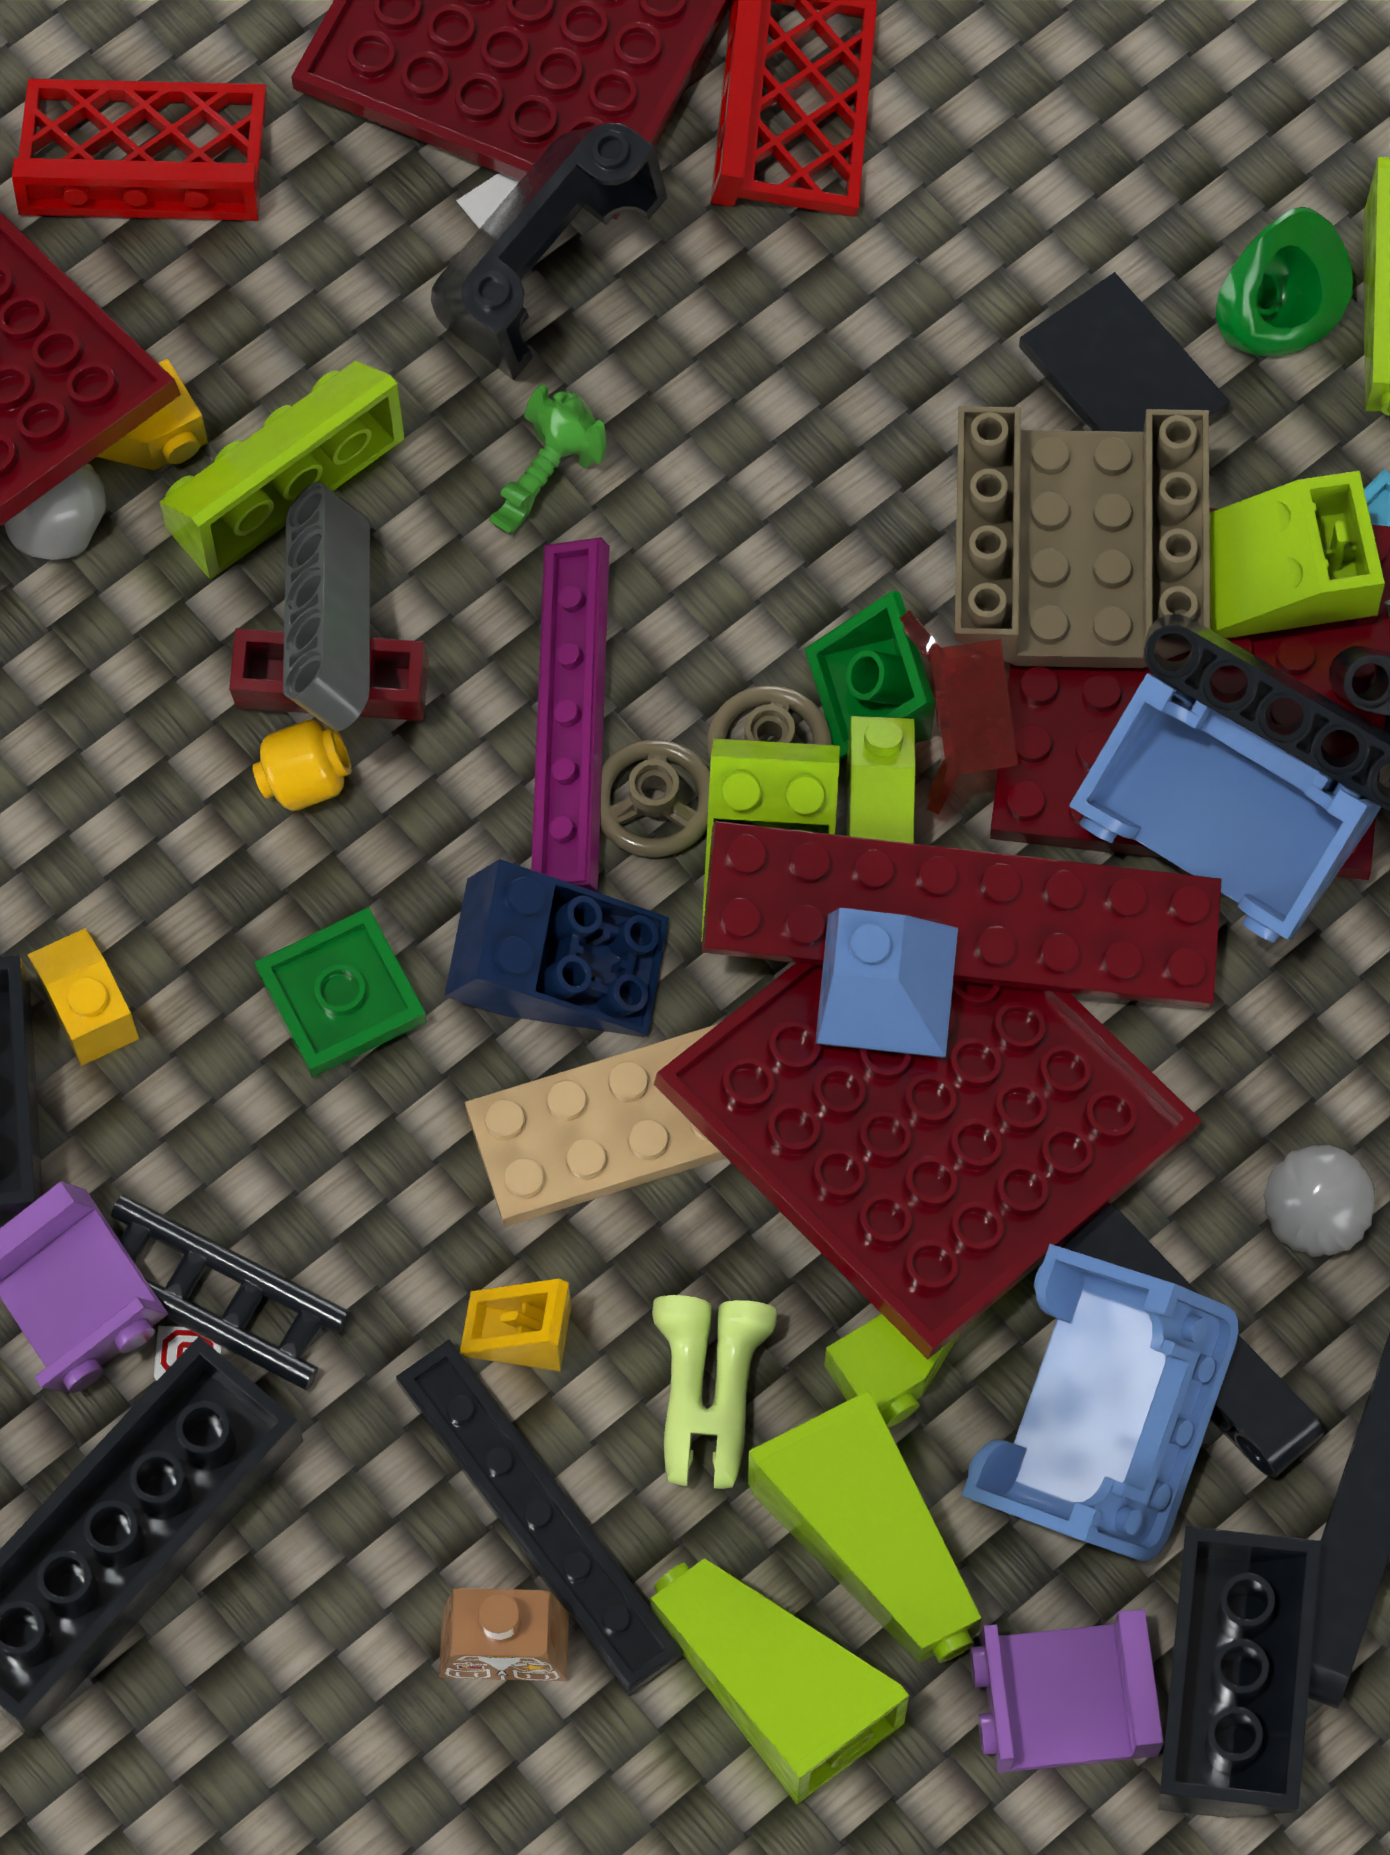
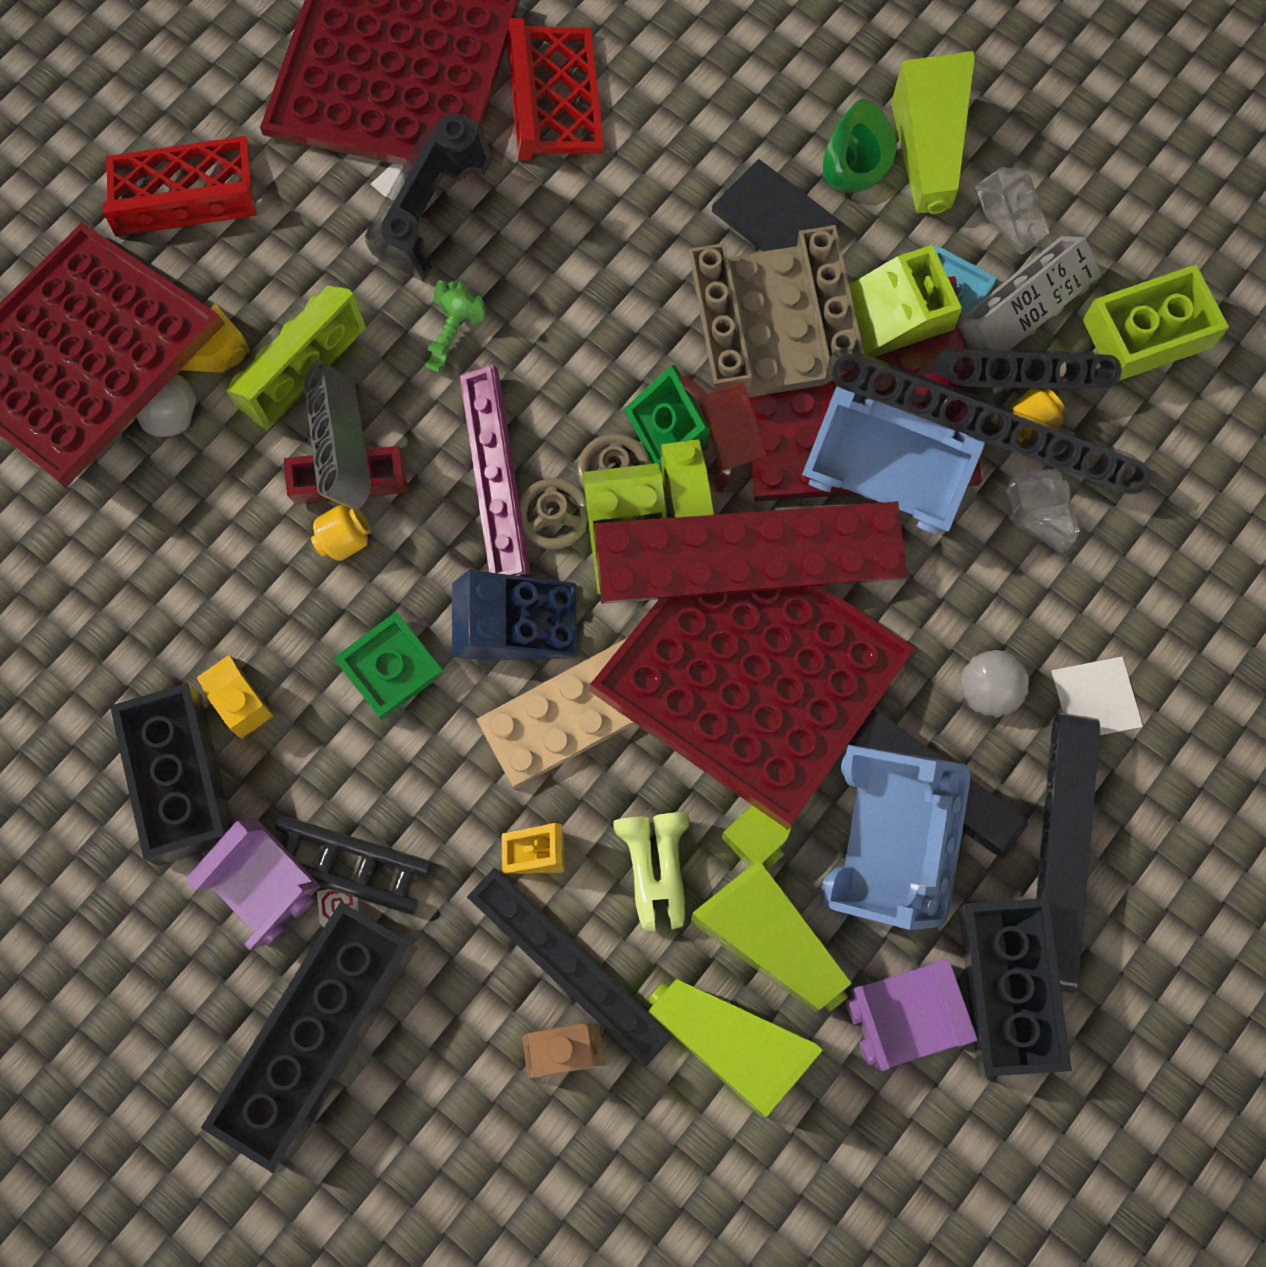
camera: 10 degrees left, 5 degrees up
medium blue slope [815,908,958,1058] -> none

